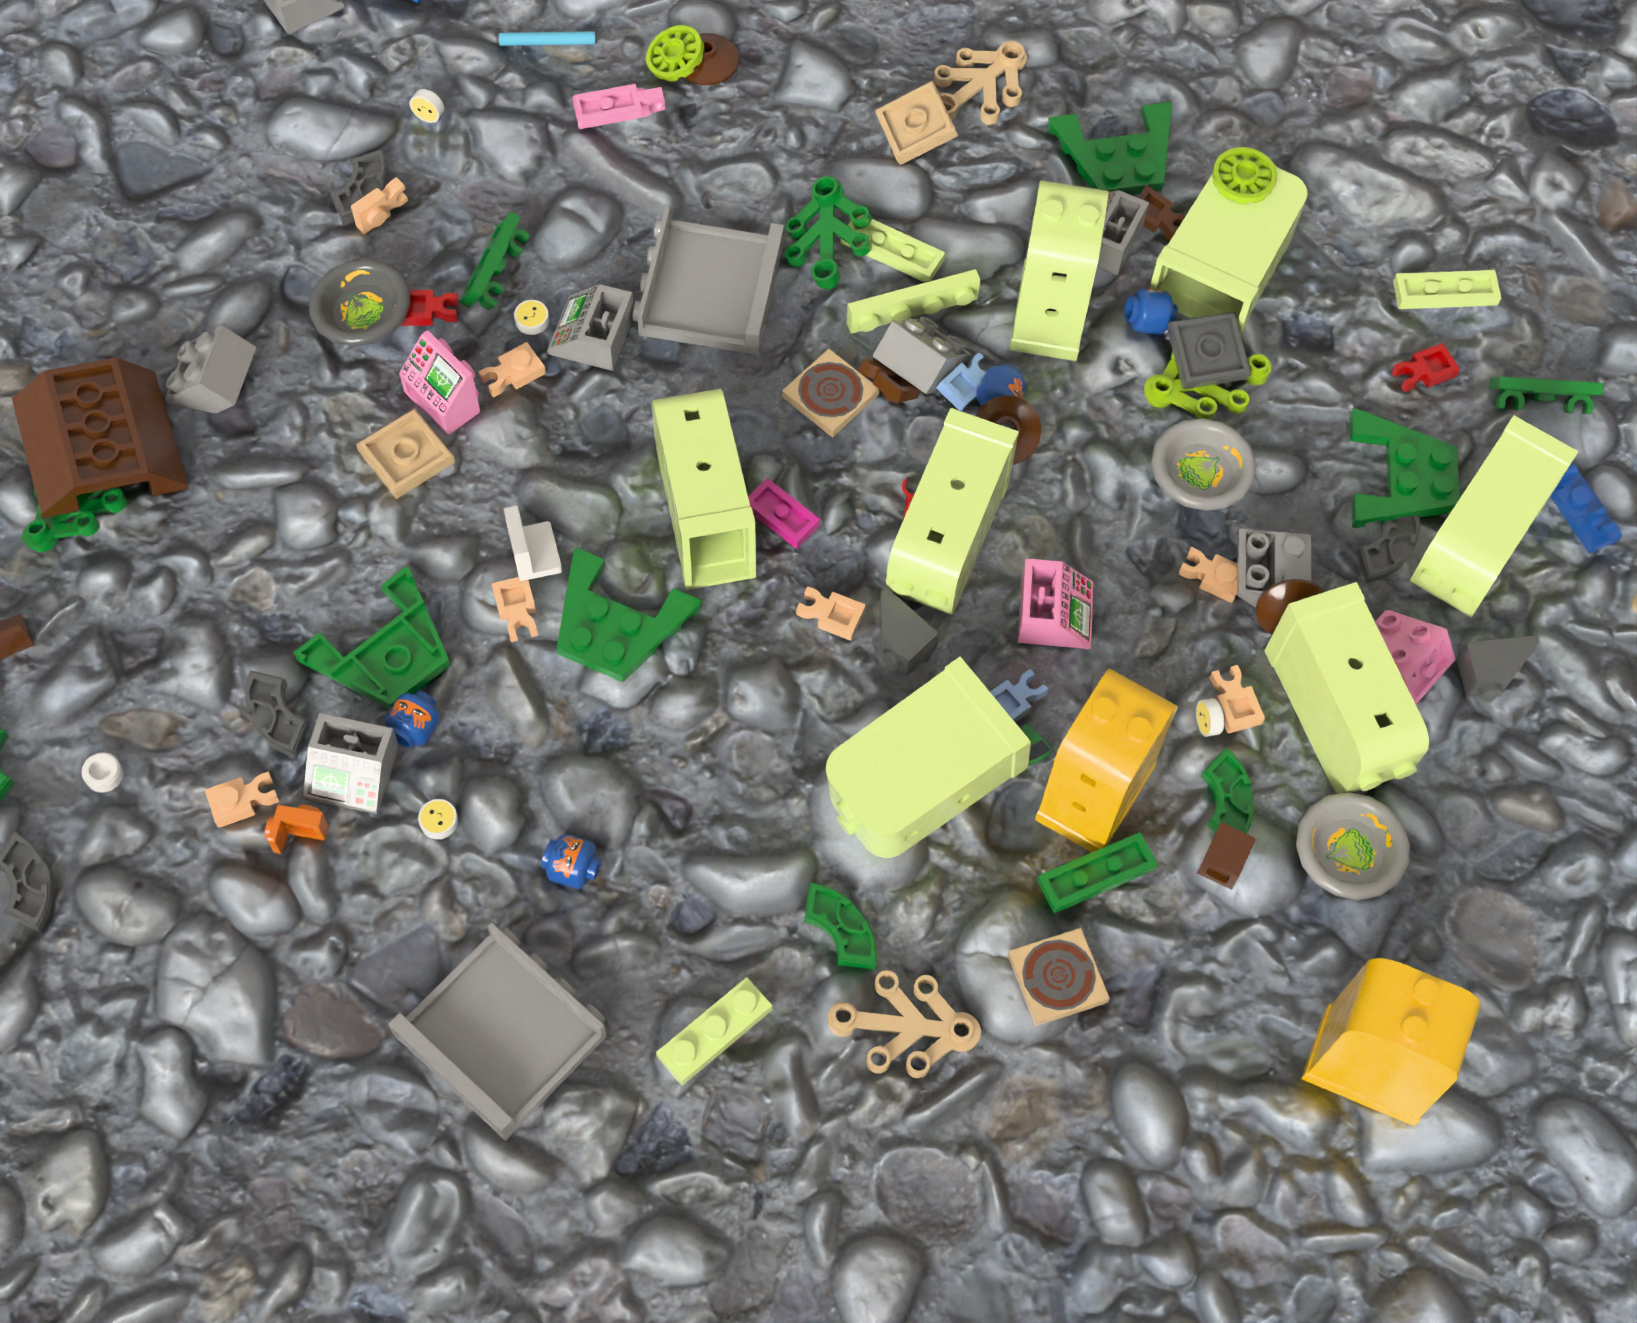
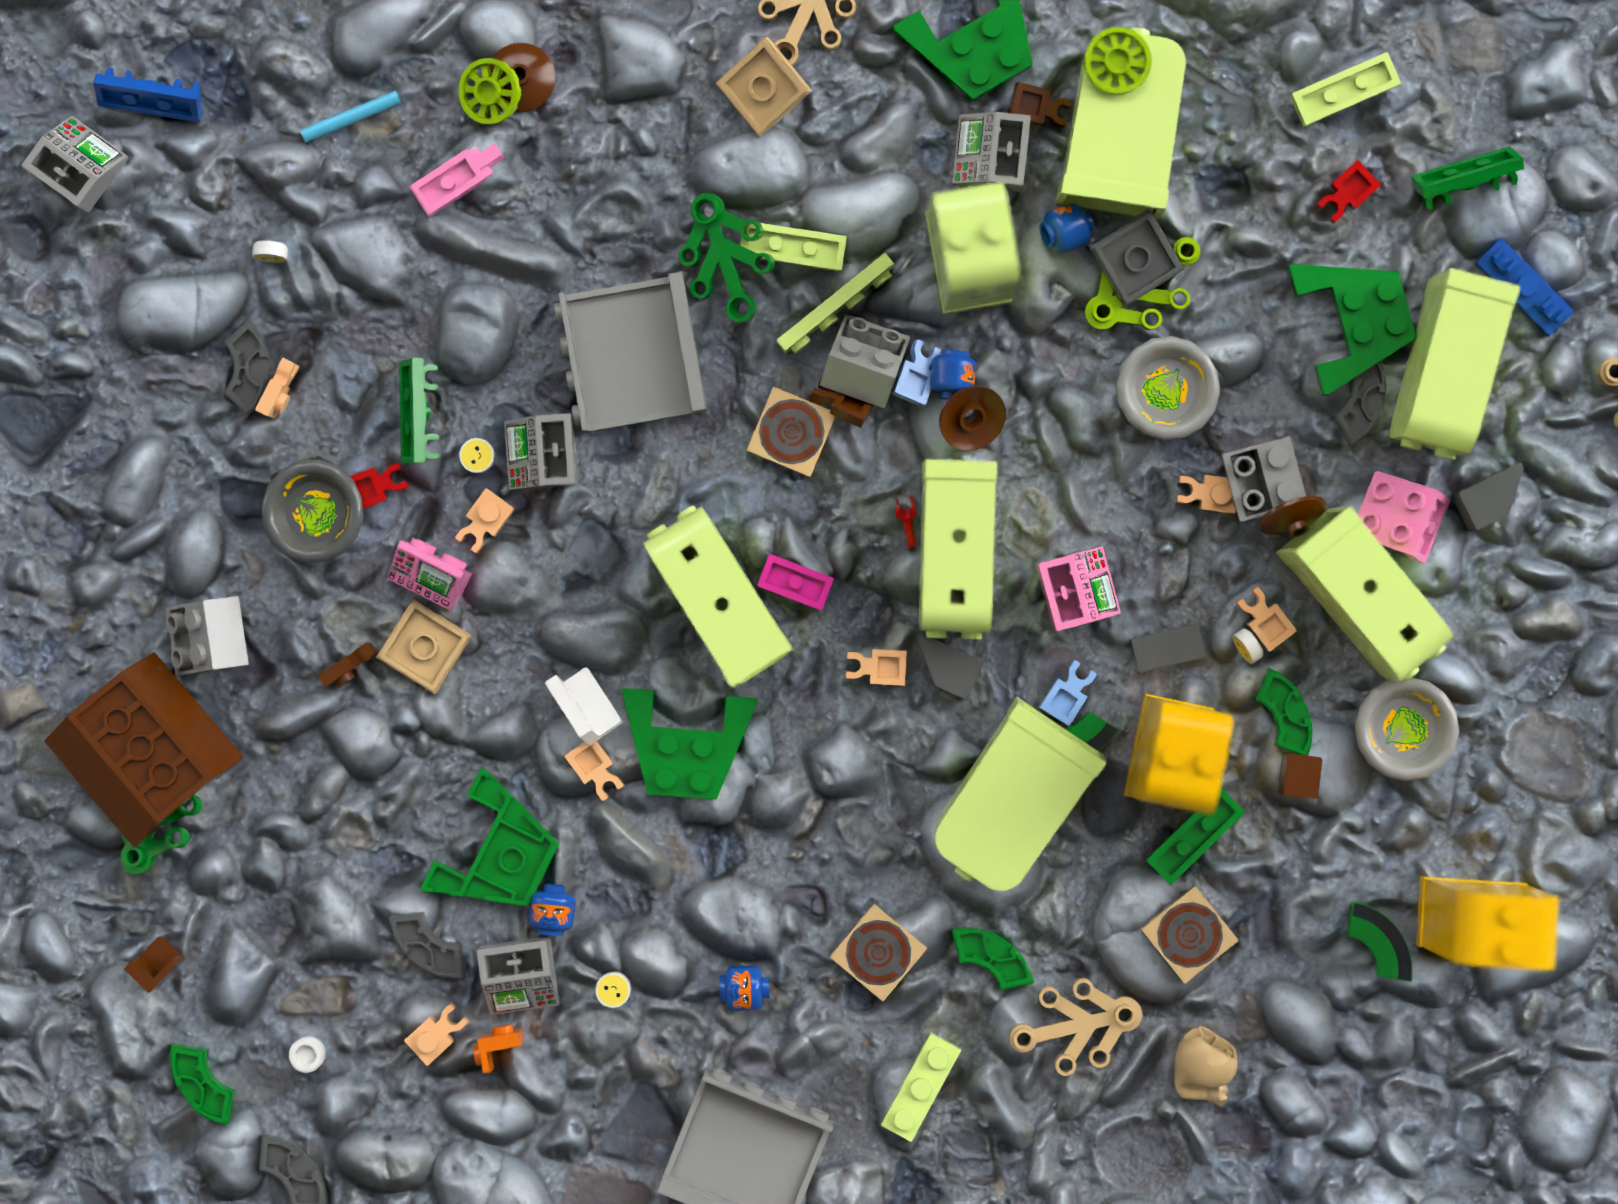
camera: 15 degrees left, 25 degrees up
none -> reddish brown plate [317,642,378,689]
none -> tile [830,903,927,1001]
none -> tan piece [1174,1026,1238,1107]
none -> tile [1346,901,1412,982]

